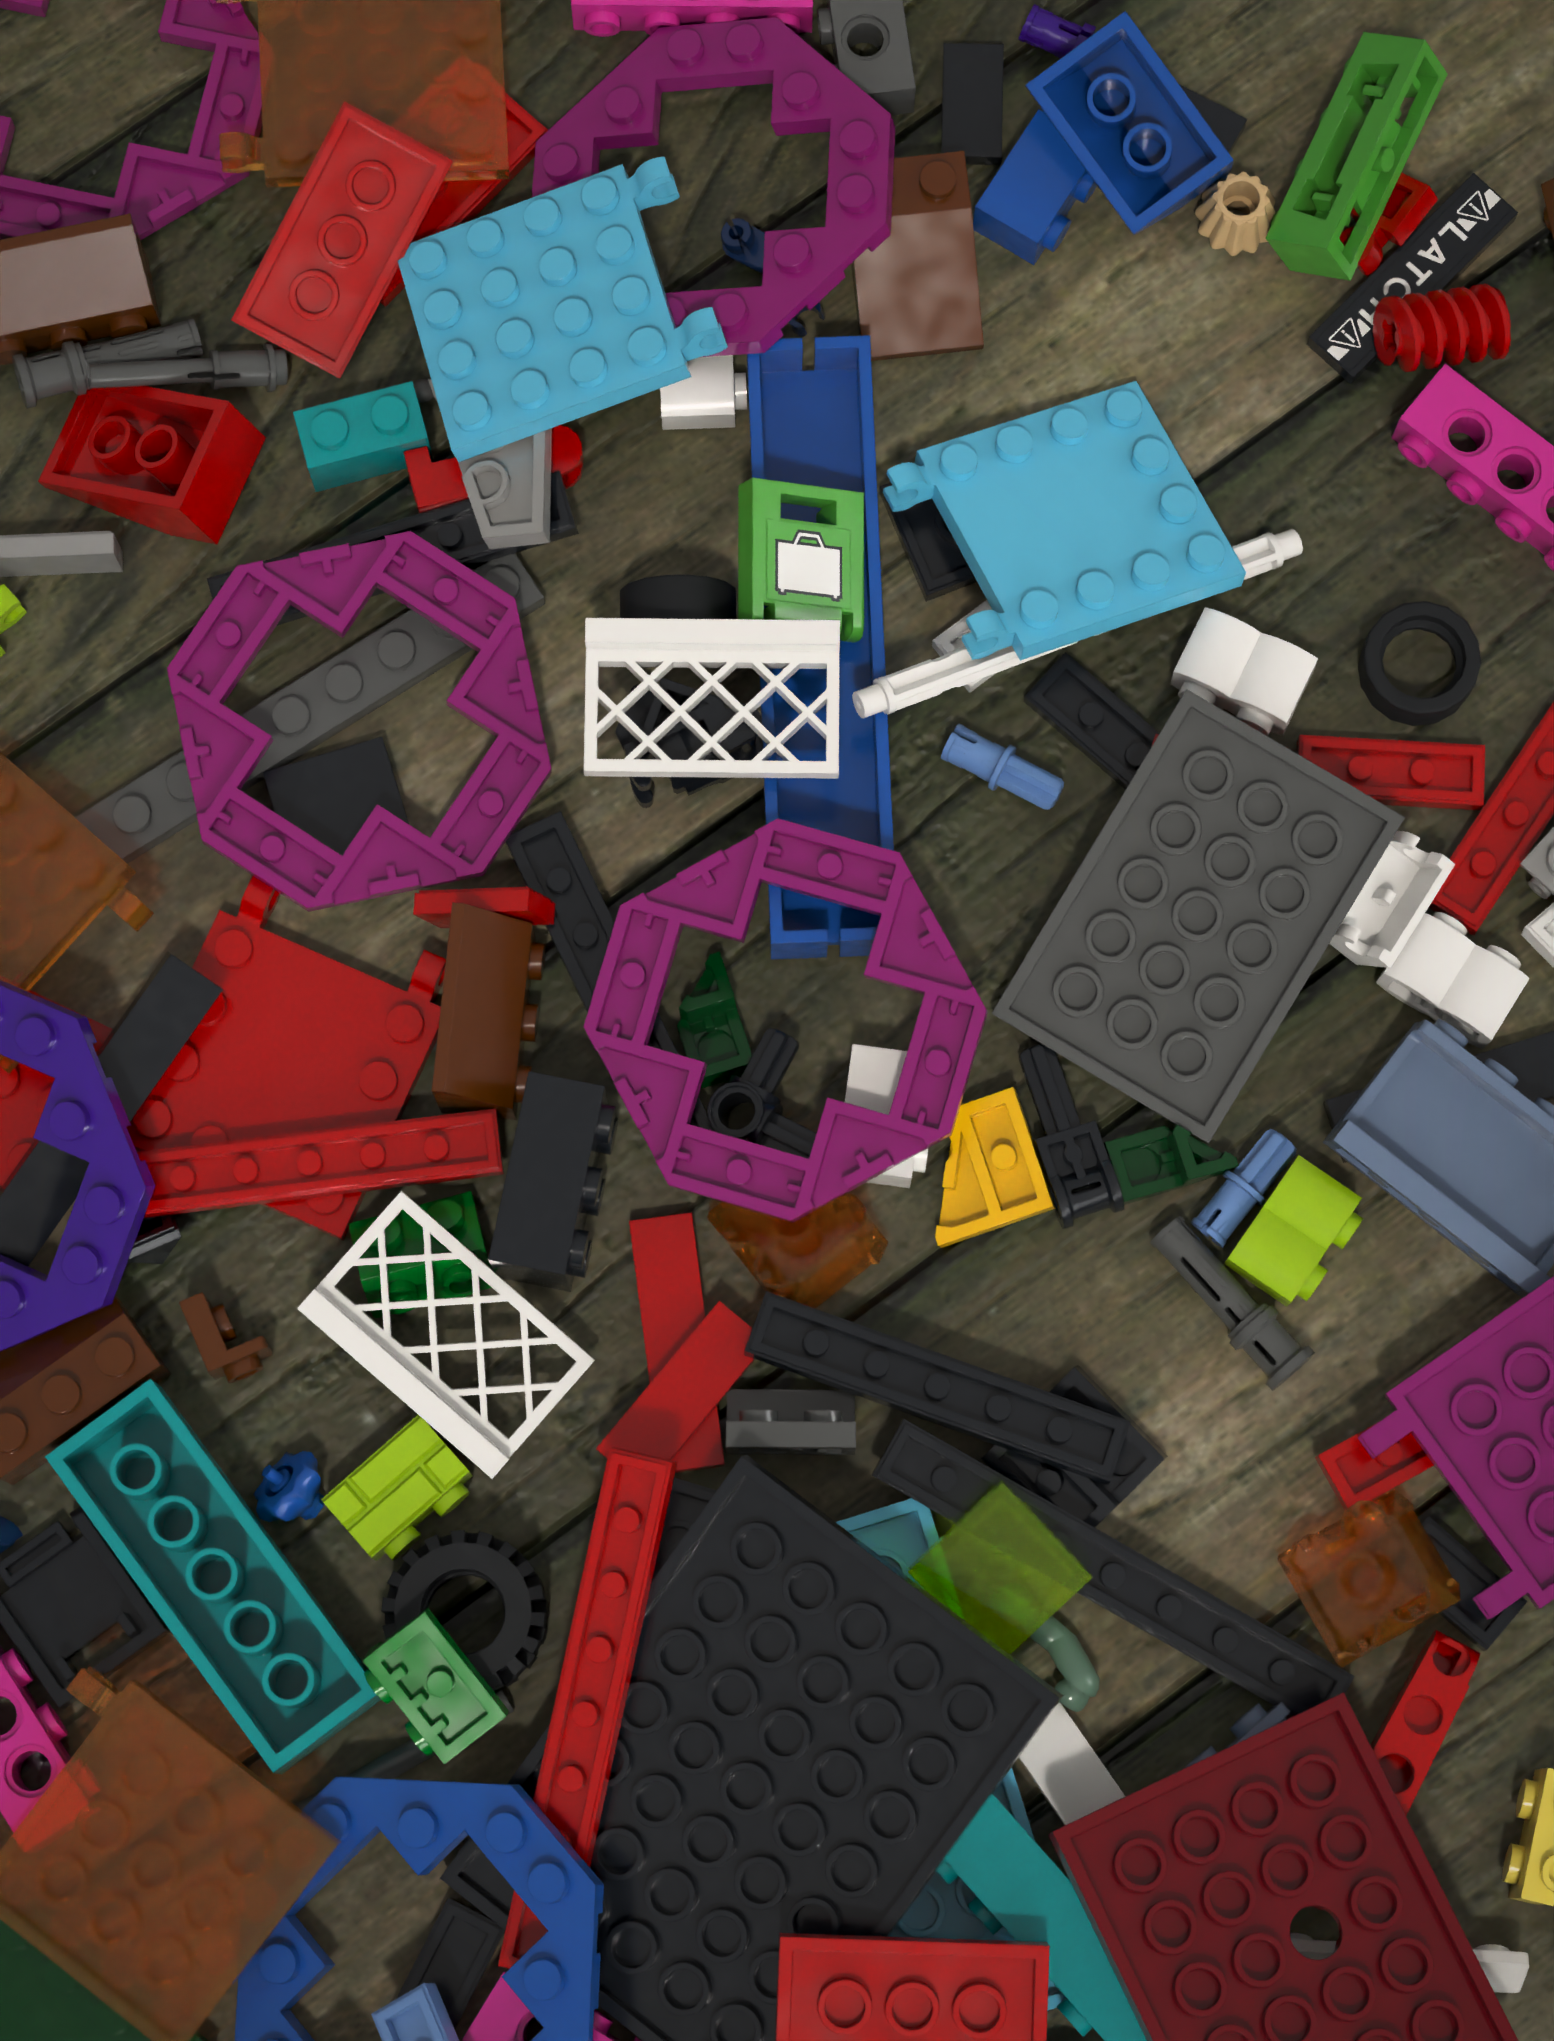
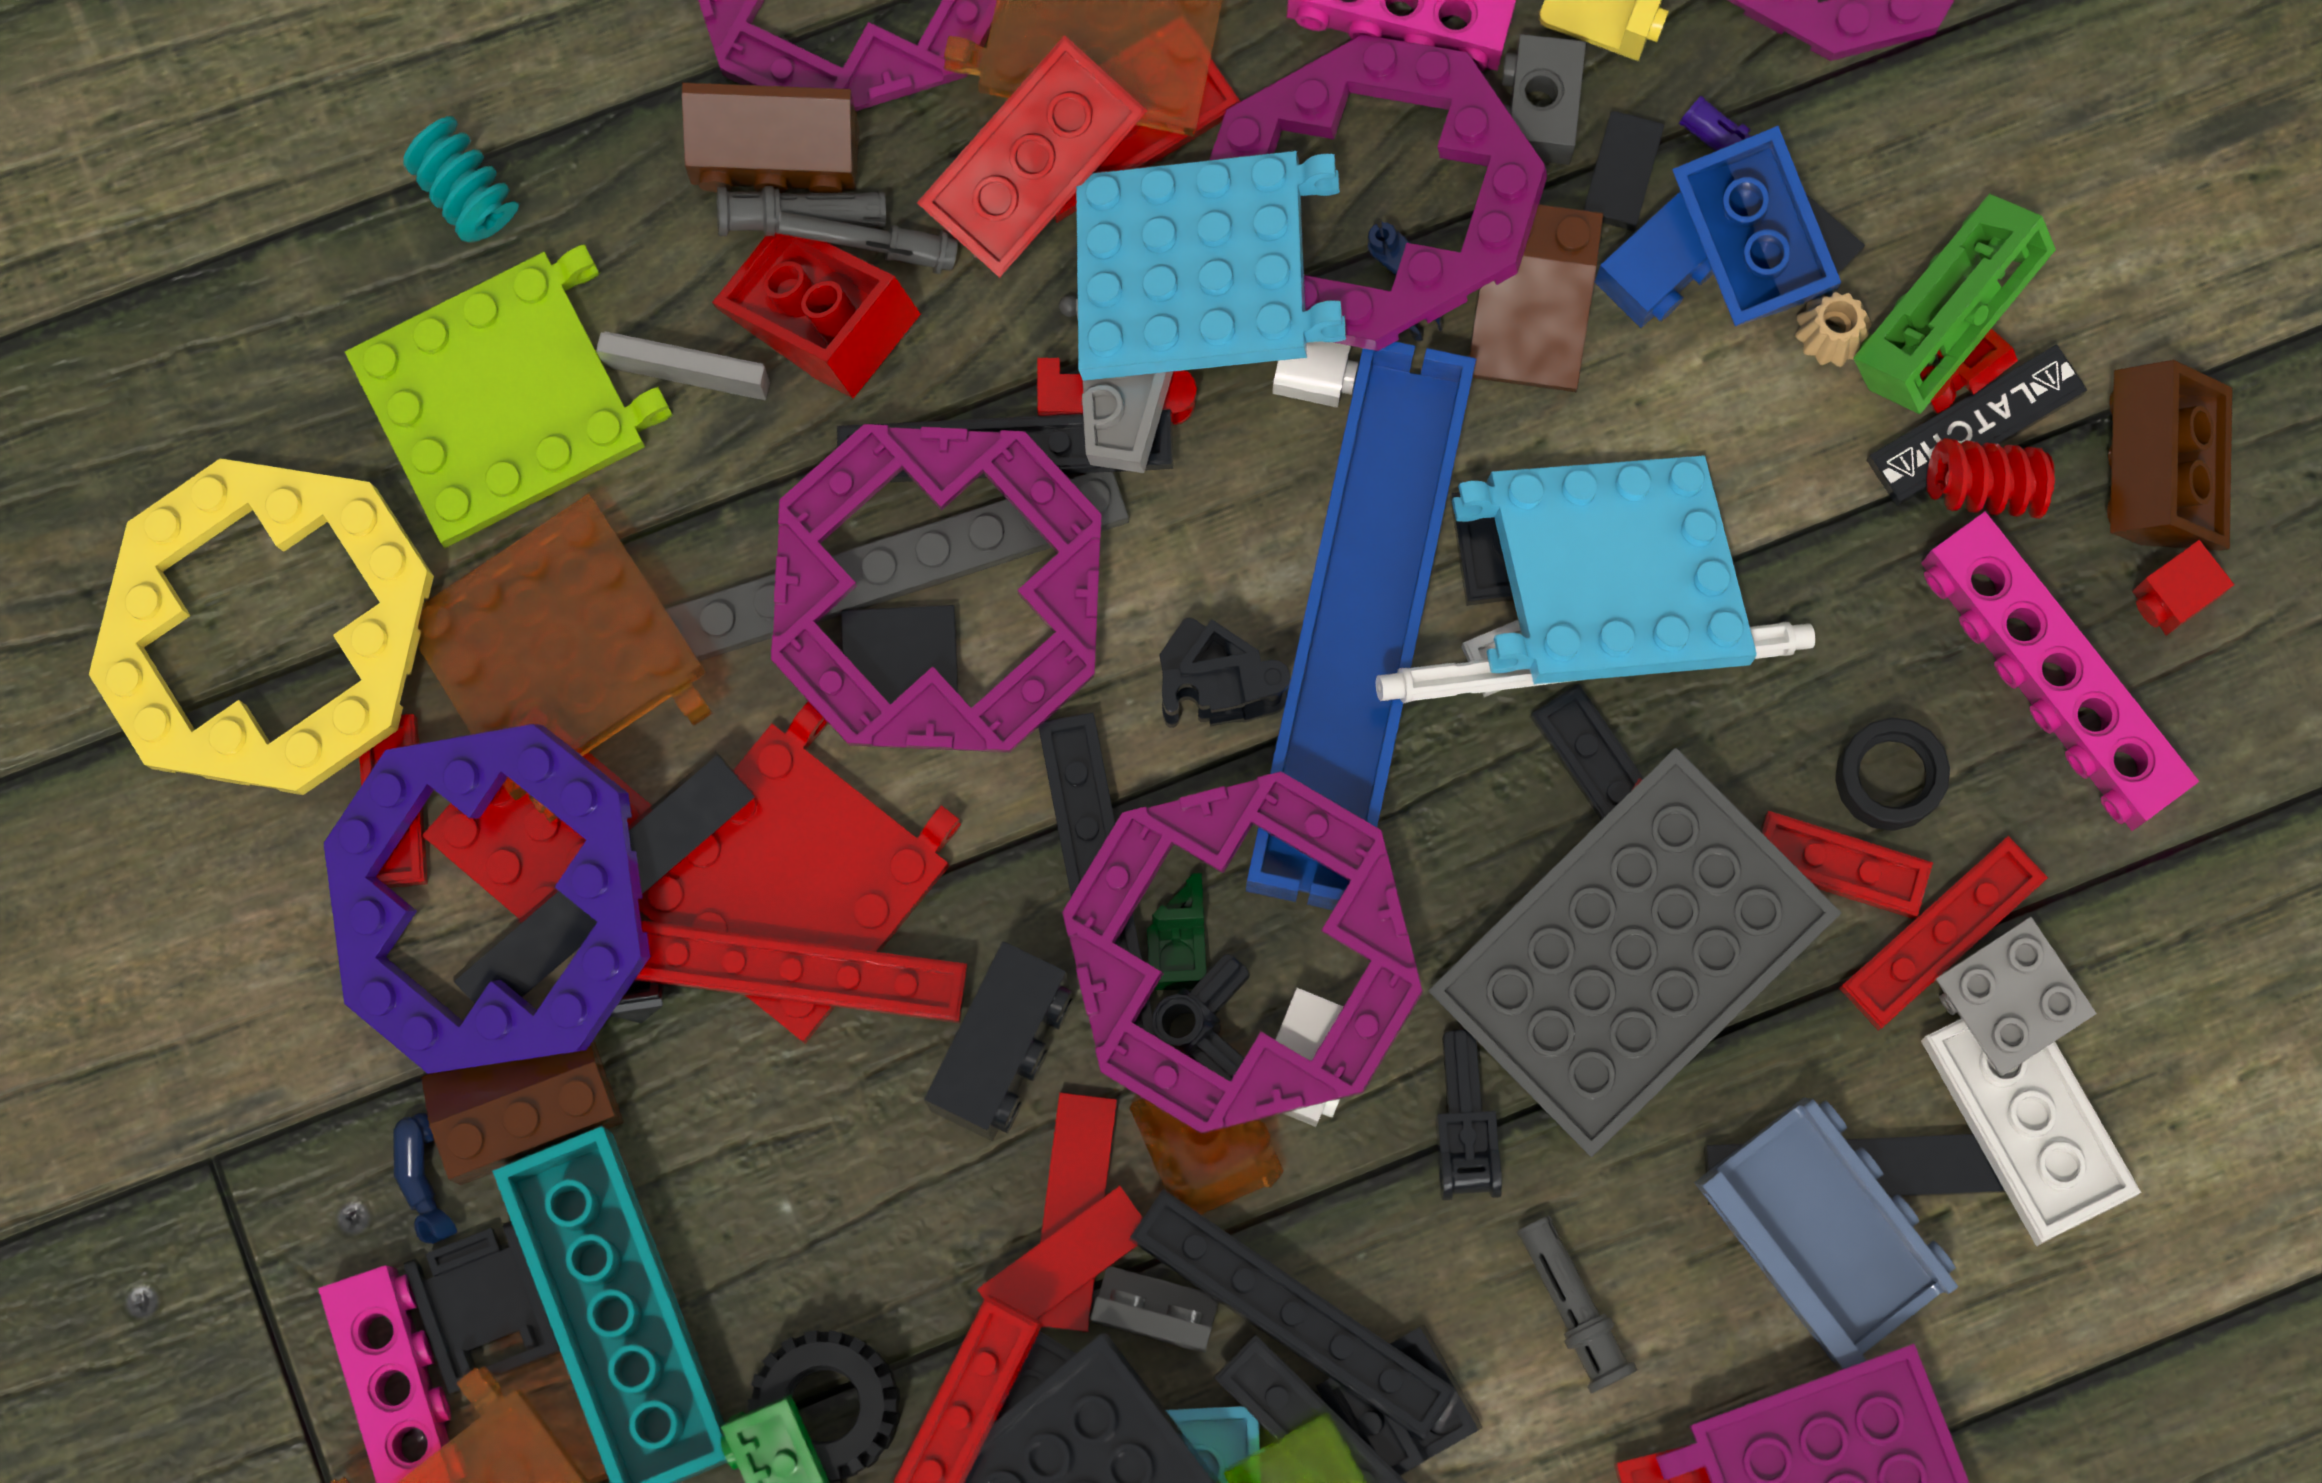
camera: 15 degrees right, 0 degrees up
reddish brown bracket [179,1292,273,1383] -> none
blue piece [253,1451,324,1522] -> none
teal brick [293,381,434,492] -> none
white fence [297,1191,595,1479] -> none
lime brick [321,1415,473,1561] -> none
green bracket [349,1191,492,1318] -> none
red tile [413,886,555,928] -> none
reddish brown slope [432,903,546,1120] -> none
white fence [584,618,840,779] -> none
black tyre [620,574,736,619] -> none
bright green container [738,478,864,643] -> none
yellow wing [935,1087,1056,1248] -> none
medium blue axle [941,723,1064,810] -> none
dark green slope [1104,1125,1239,1205] -> none
white brick [1171,607,1318,736] -> none
medium blue axle [1191,1129,1297,1248] -> none
lime brick [1224,1155,1364,1307] -> none
white hinge [1329,831,1455,968] -> none
white brick [1376,912,1530,1049] -> none

